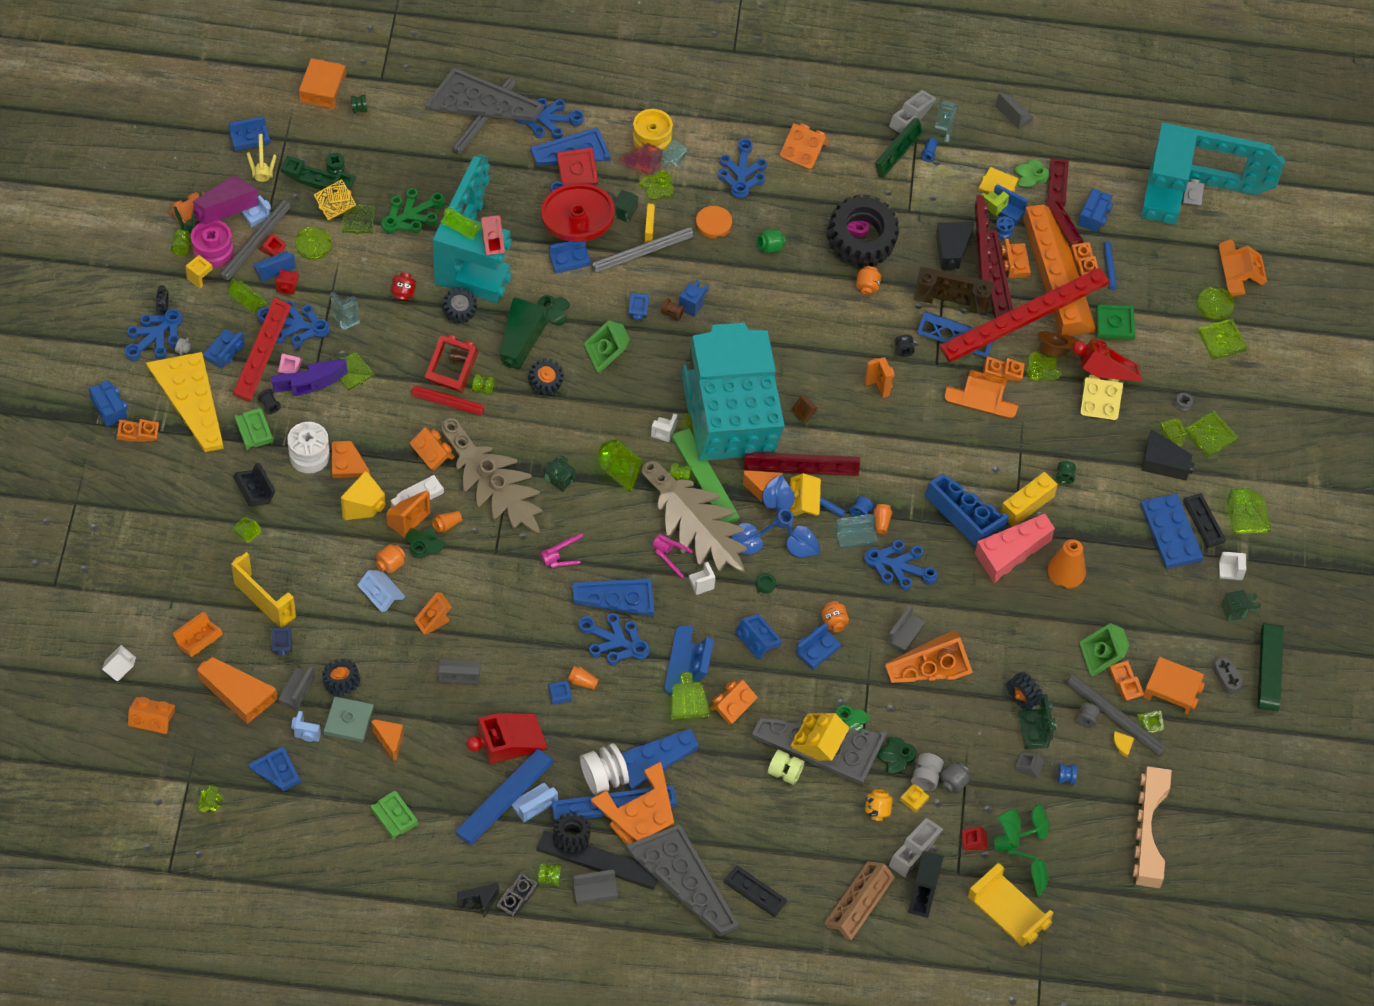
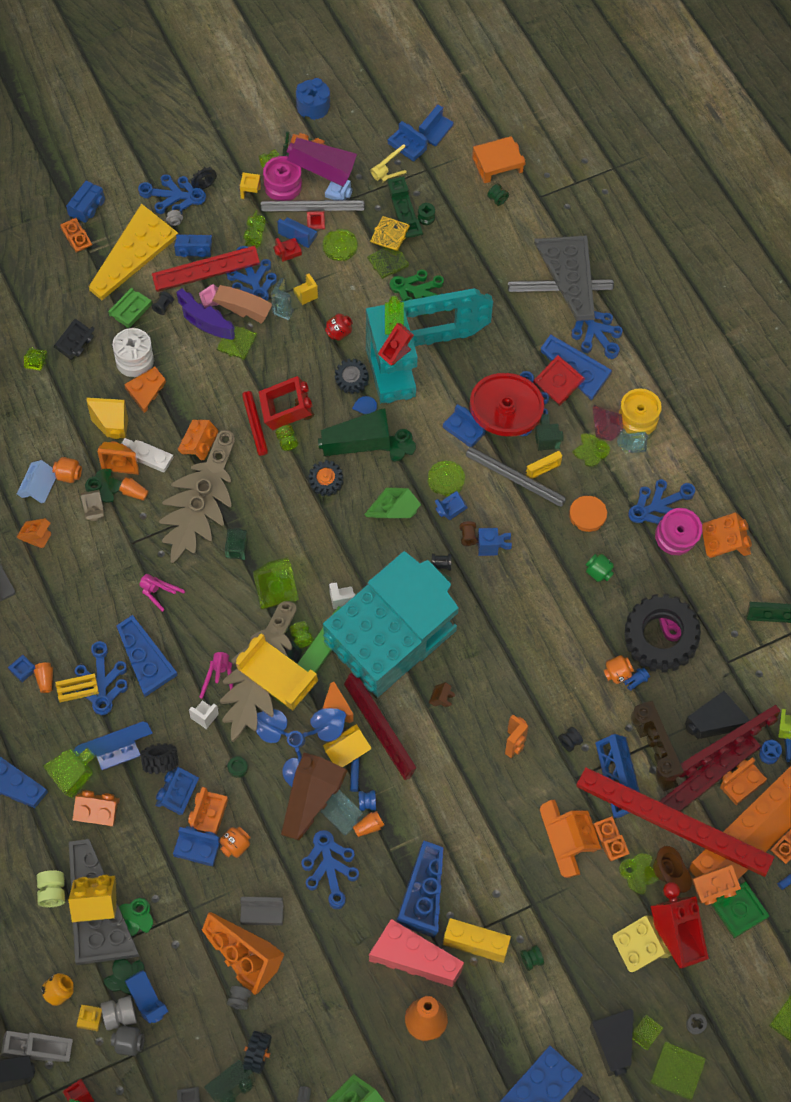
camera: 60 degrees right, 5 degrees up
none -> yellow tile [55,673,99,702]
none -> dark tan bracket [81,490,104,521]
none -> blue bracket [125,970,168,1023]
none -> black tyre [140,743,179,774]
none -> orange bracket [188,787,229,835]
none -> nougat slope [212,285,272,324]
none -> dark grey wheel [227,986,252,1010]
none -> yellow panel [236,633,318,711]
none -> reddish brown wedge [281,753,348,841]
none -> yellow panel [294,274,318,305]
none -> blue brick [296,78,330,120]
none -> blue piece [352,396,377,414]
none -> blue panel [419,104,454,146]
none -> clear neon green tile [428,461,465,496]
none -> black bush [432,554,451,571]
none -> blue pin [624,668,650,691]
none -> dark pink wheel [655,508,702,556]
none -> orange bracket [692,865,741,905]

